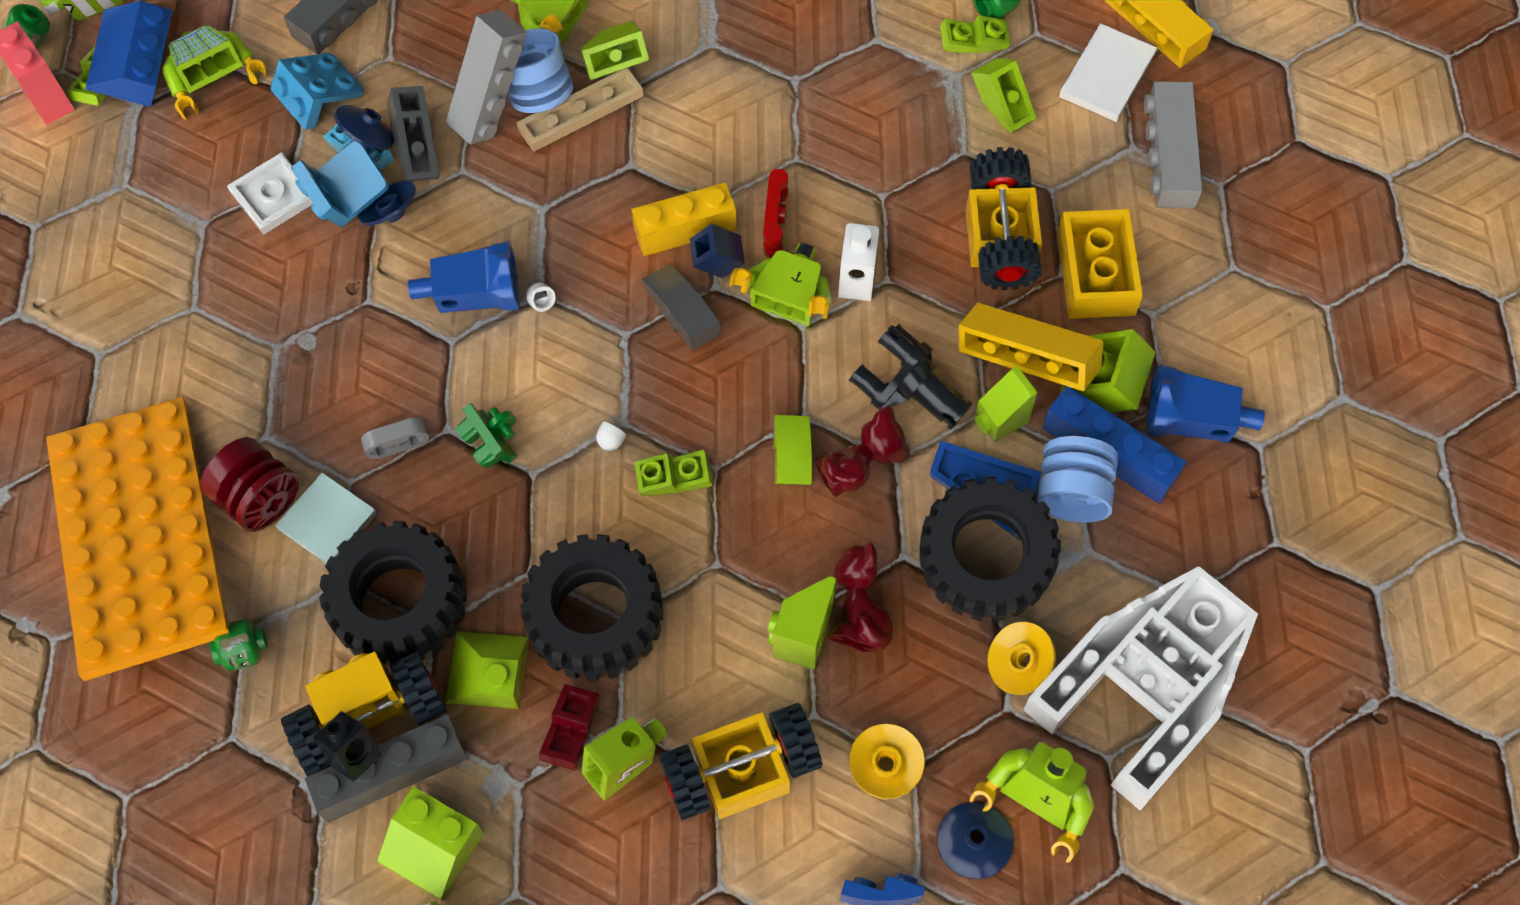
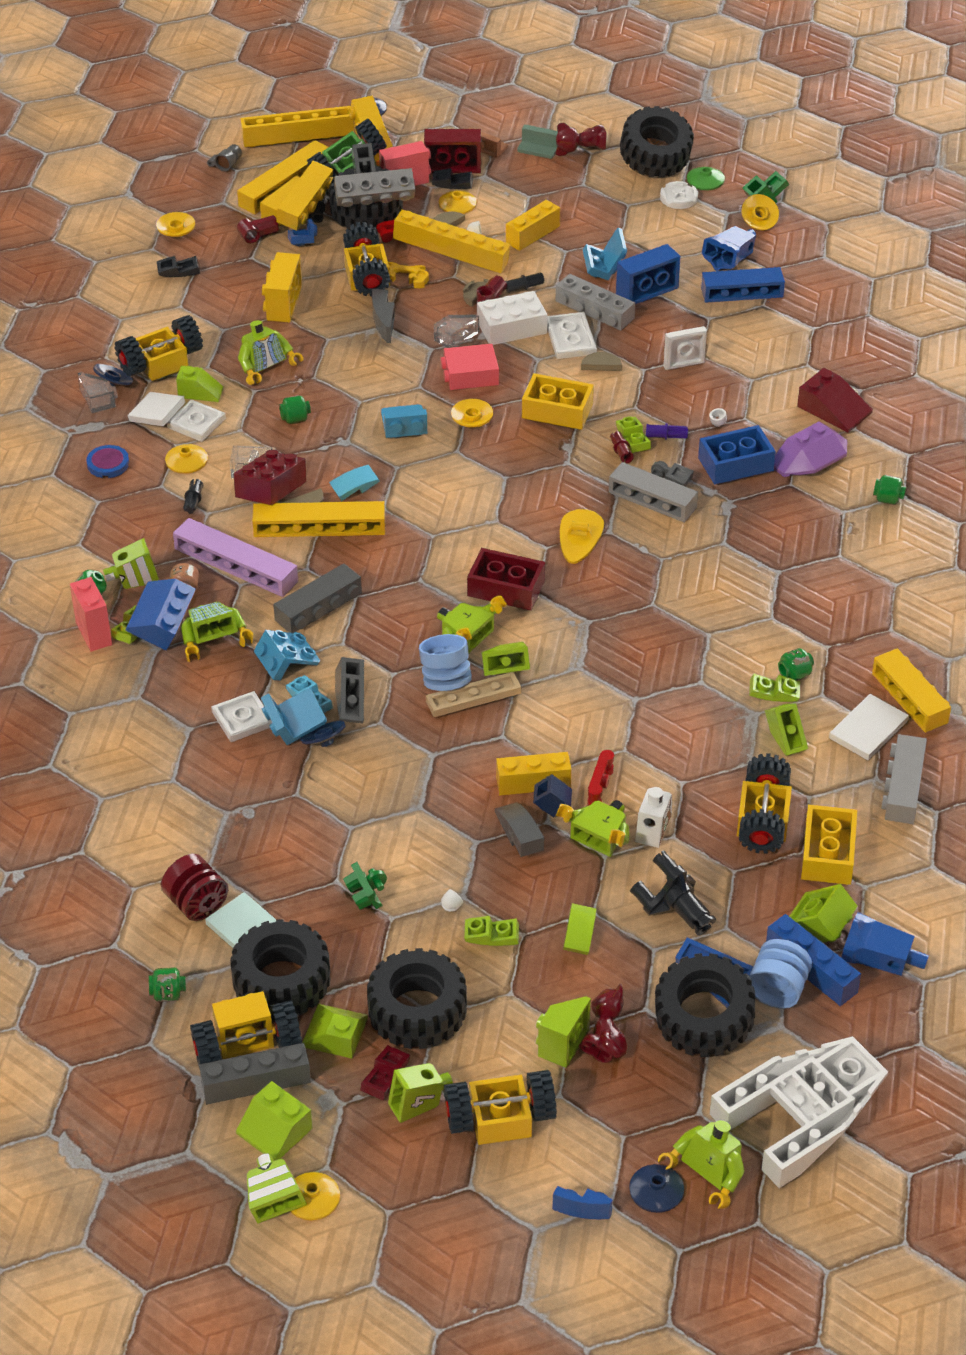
camera: 10 degrees right, 20 degrees down
light orange plate [46,397,229,681] -> none
black brick [313,711,382,782] -> none
dark blue dish [334,105,394,151] -> none
light grey beam [361,418,429,459] -> none
blue piece [408,240,520,313] -> none
light grey brick [446,10,527,145] -> none
white hinge [527,283,556,312] -> none
dark red animal [814,406,910,498] -> none
yellow dish [849,724,925,799] -> none
yellow brick [959,302,1103,391] -> none
lime slope [975,366,1037,442] -> none
yellow dish [988,622,1056,695] -> none

